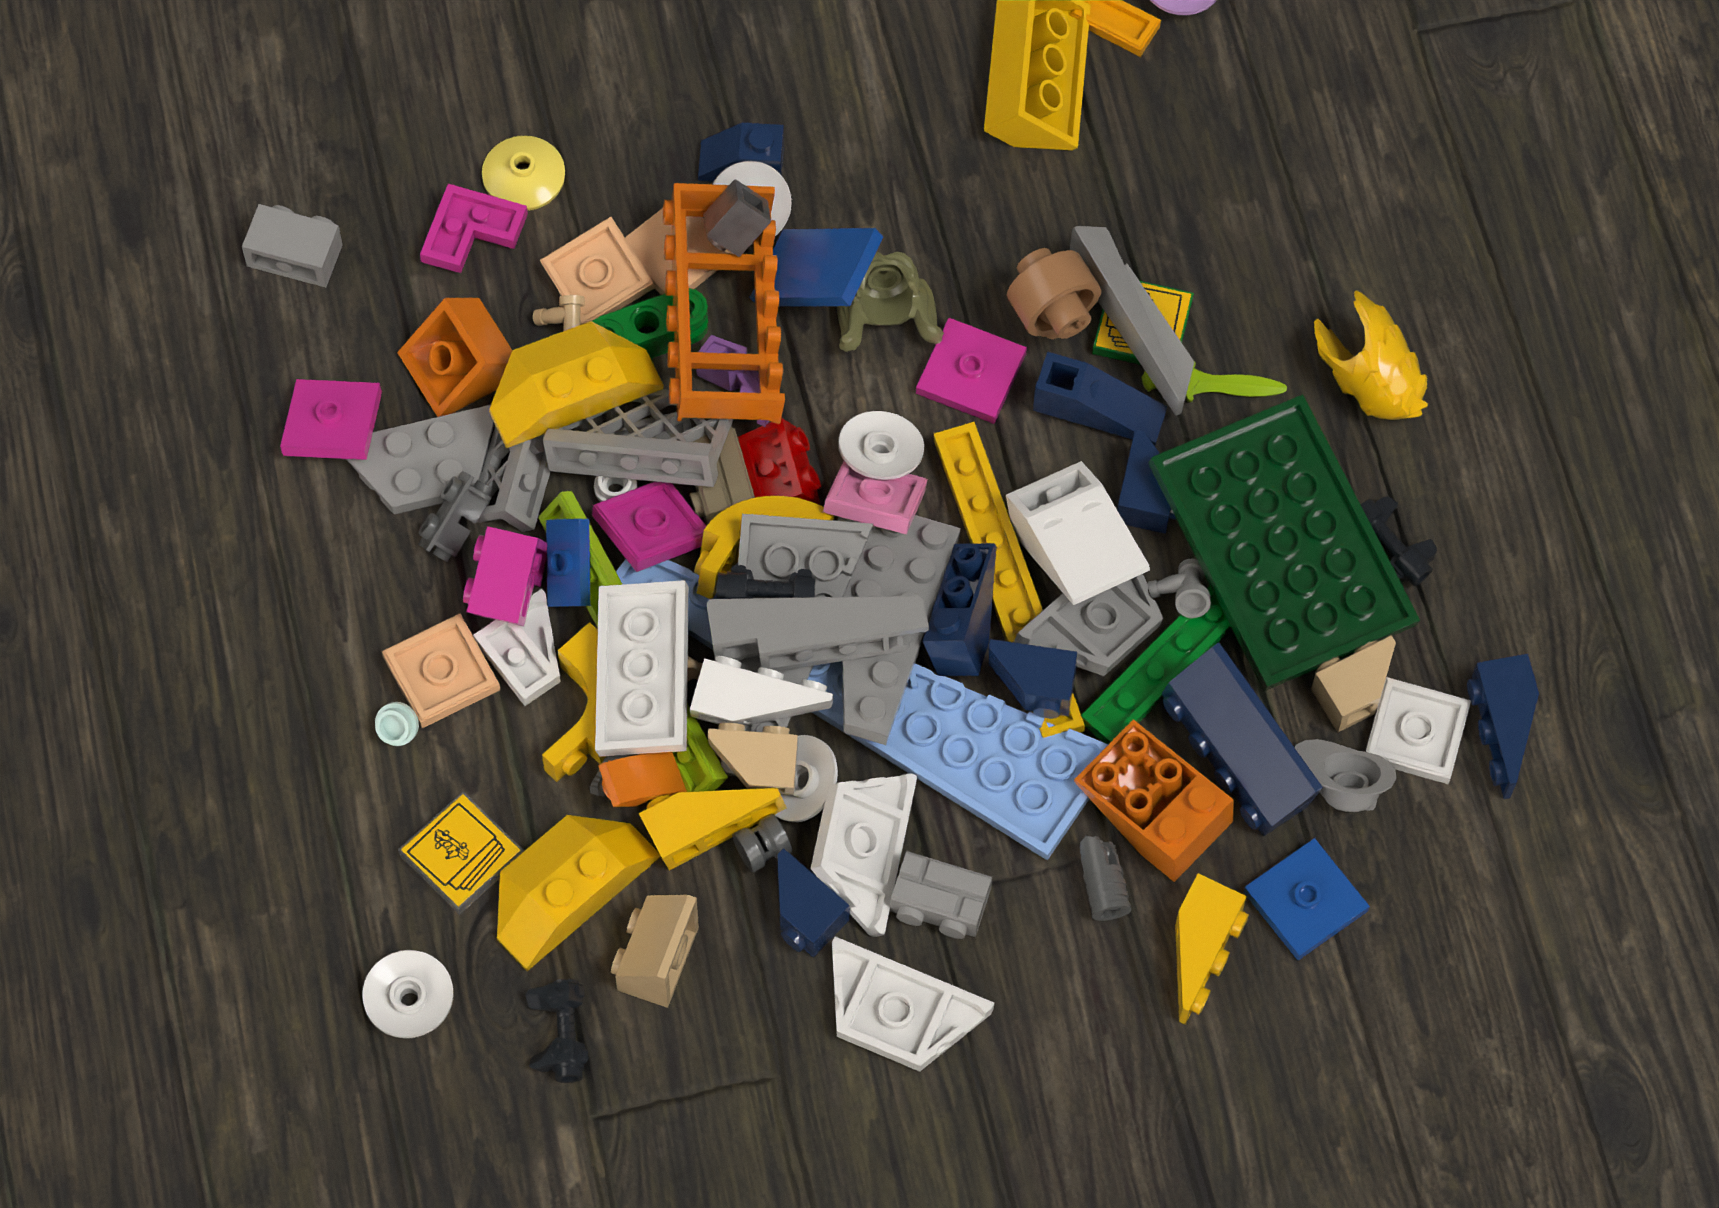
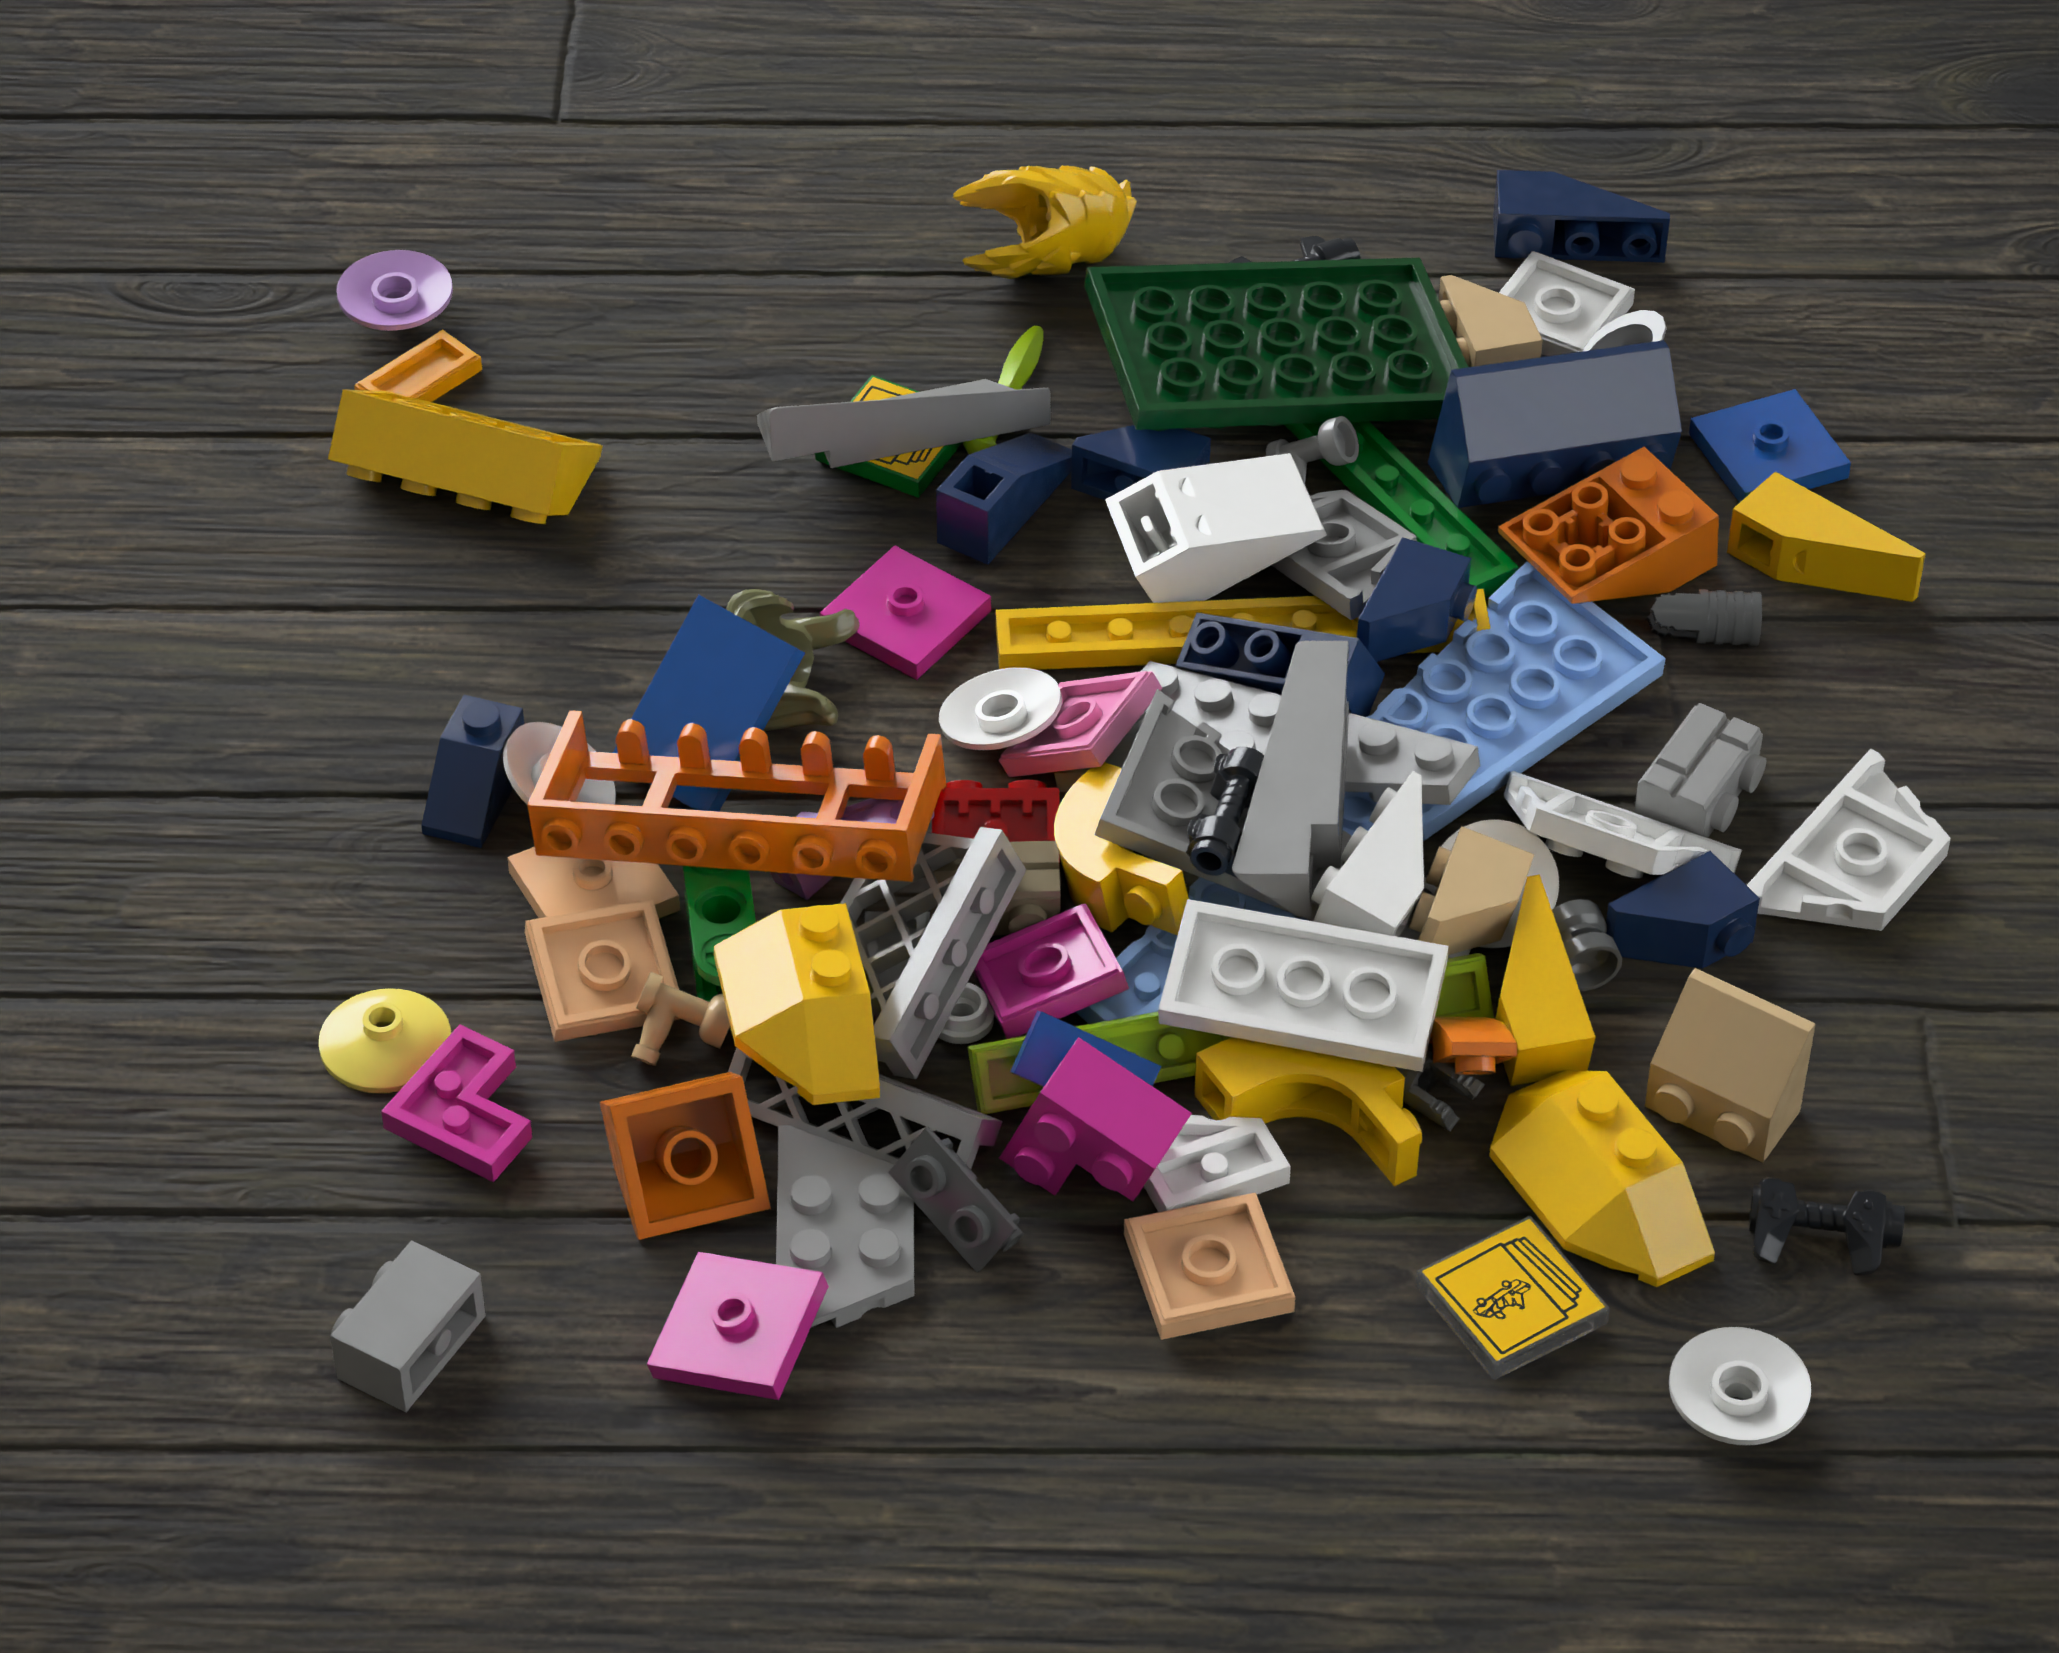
camera: 75 degrees left, 20 degrees down
light aqua plate [375,702,419,746] -> none
flat silver brick [703,179,771,257] -> none
medium nougat piece [1006,248,1101,339] -> none

